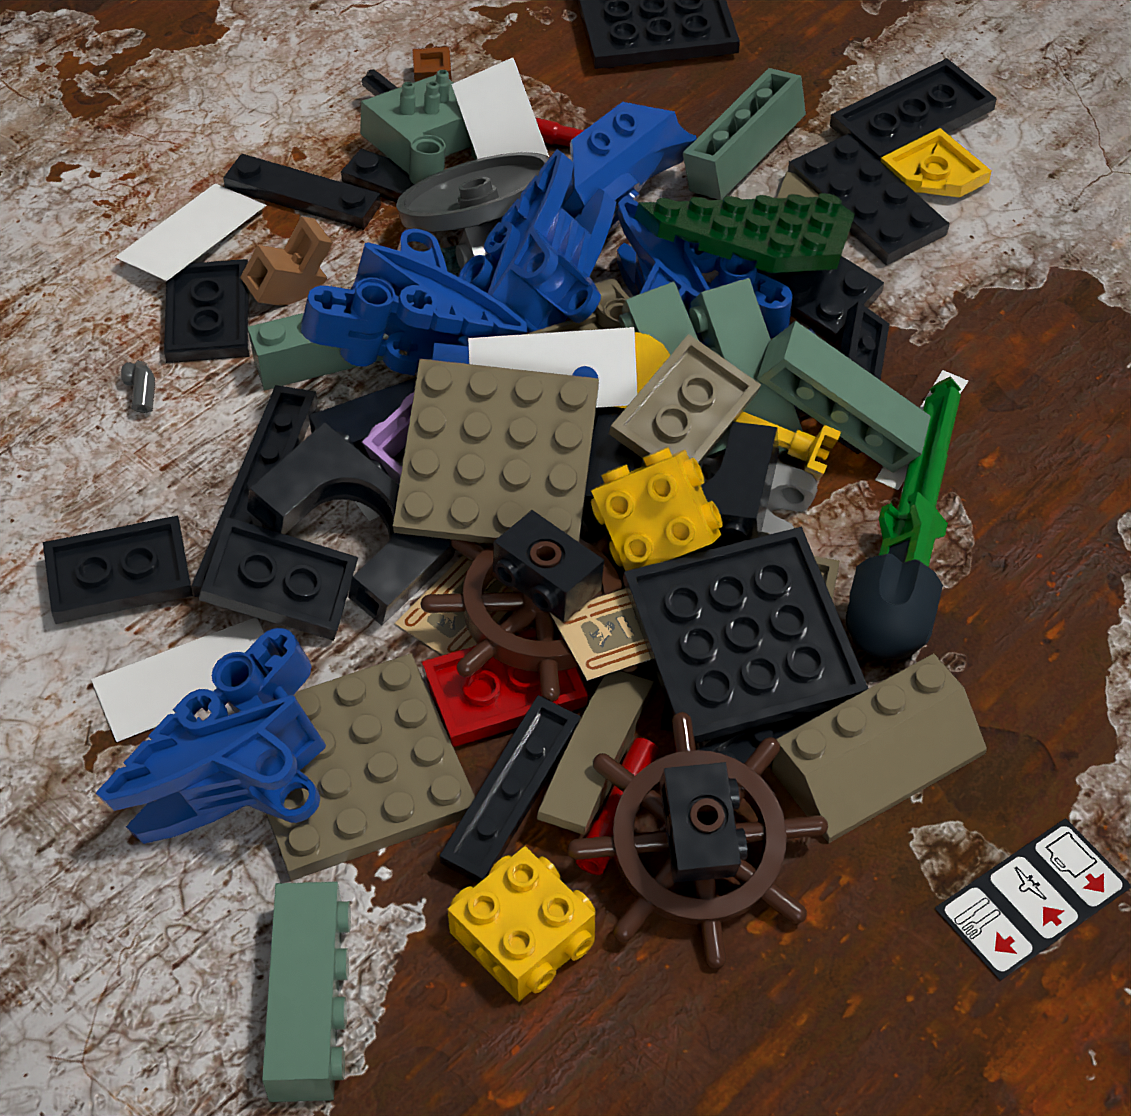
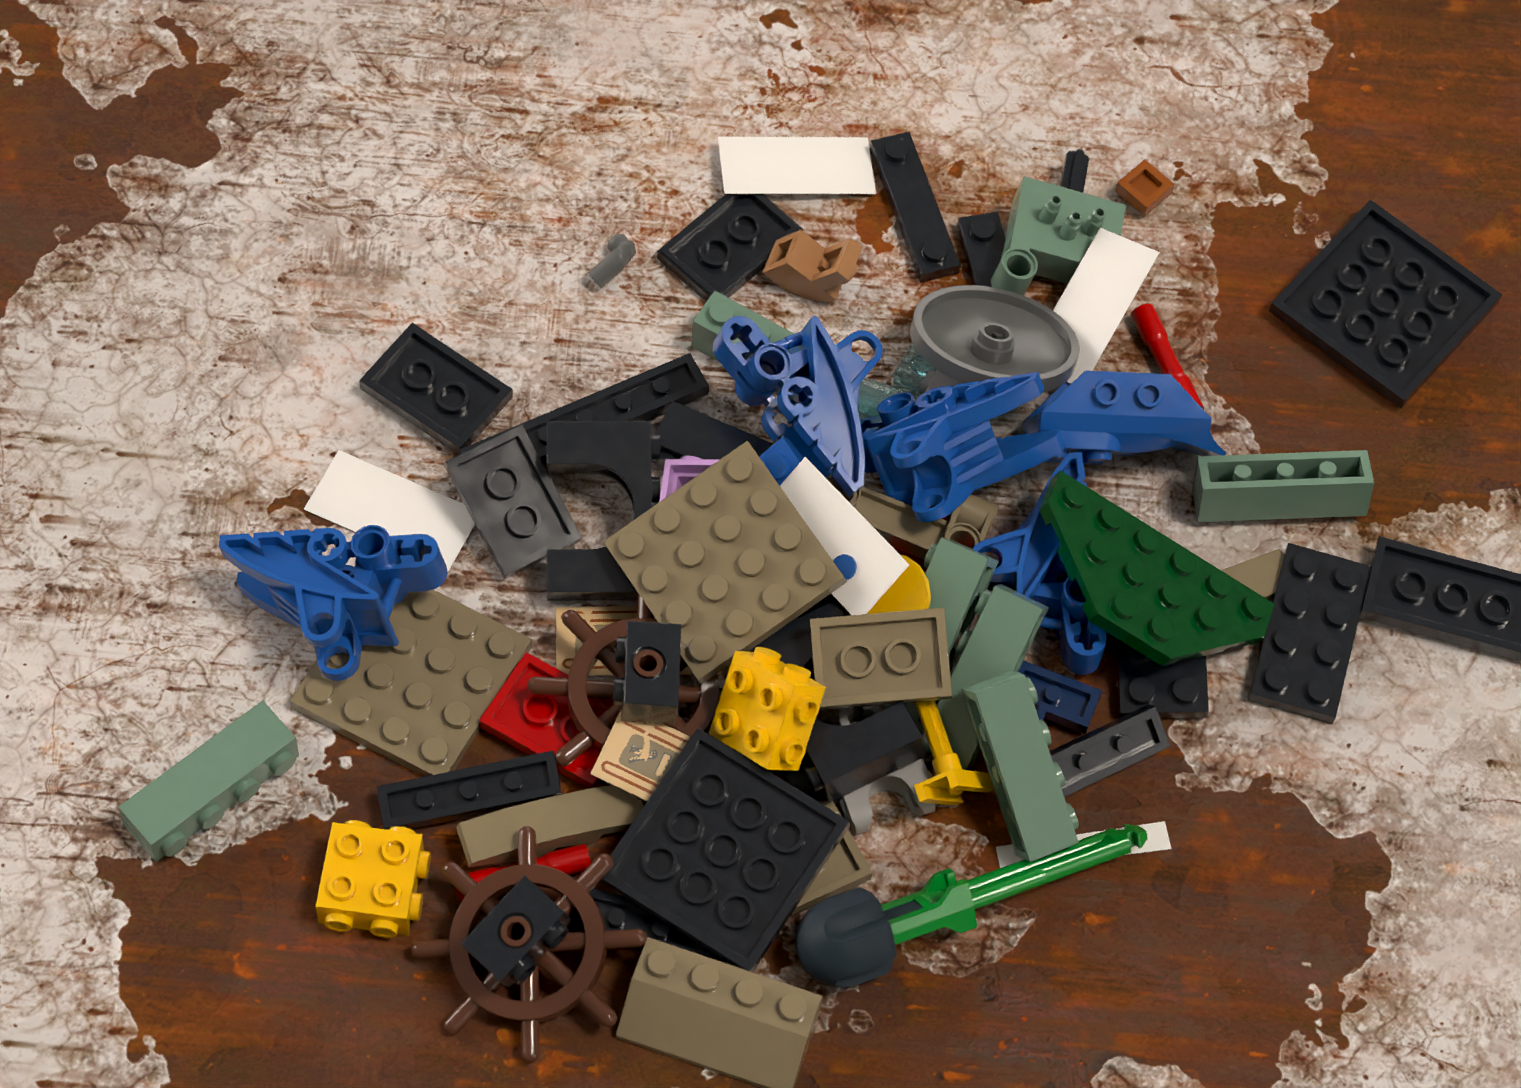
camera: 45 degrees right, 10 degrees up
yellow plate [881,128,992,198] -> none

